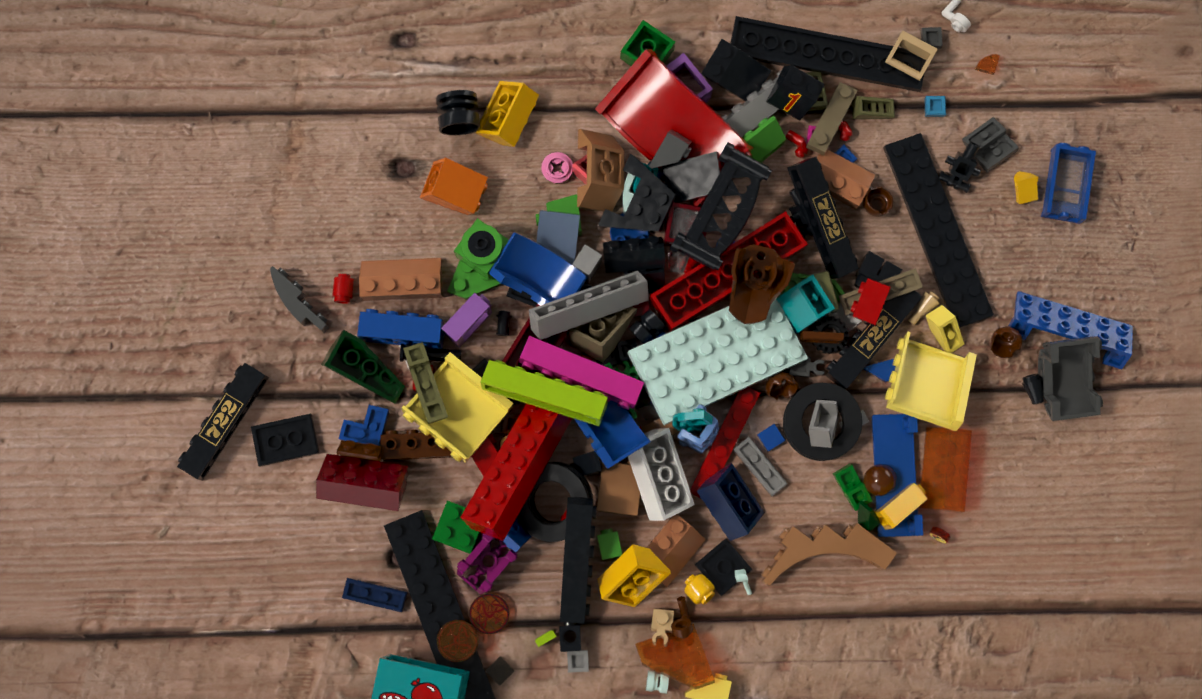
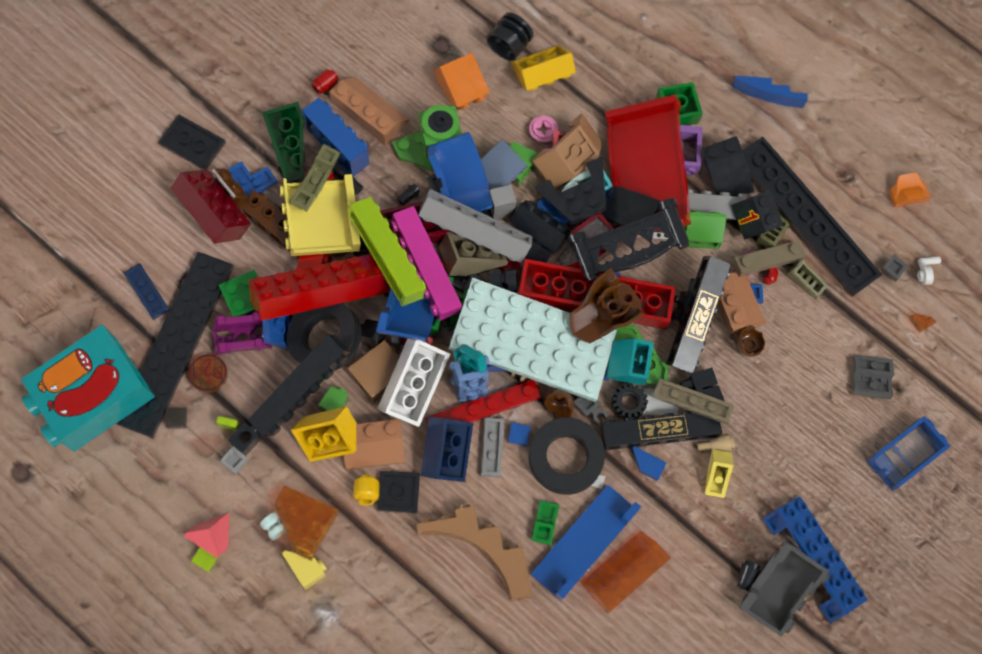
camera: 40 degrees right, 10 degrees down
black brick [177,363,269,481] -> none
dark grey slope [270,266,330,333] -> none
clear orange tile [437,620,479,662] -> none
medium lavender window [441,293,492,348] -> none
dark grey slope [648,129,692,168] -> none
tan plate [651,609,674,647] -> none
reddish brown plate [671,596,693,638] -> none
light aqua hand [735,569,752,595] -> none
red arm [786,130,809,158] -> none
reddish brown tile [800,331,844,344] -> none
light grey panel [809,400,839,448] -> none
olive slope [814,271,839,314] -> none
red brick [850,278,891,326] -> none
dark green slope [858,501,880,532] -> none
reddish brown hair [863,464,897,496] -> none
yellow slope [875,483,927,530] -> none
black plate [883,133,994,328] -> none
tan tile [885,31,937,81] -> none
light yellow panel [885,331,977,431] -> none
dark azure tile [924,96,946,117] -> none
clear red tile [929,526,951,544] -> none
black piece [938,141,981,193] -> none
reddish brown hair [991,326,1022,358] -> none
yellow tile [1014,171,1038,204] -> none

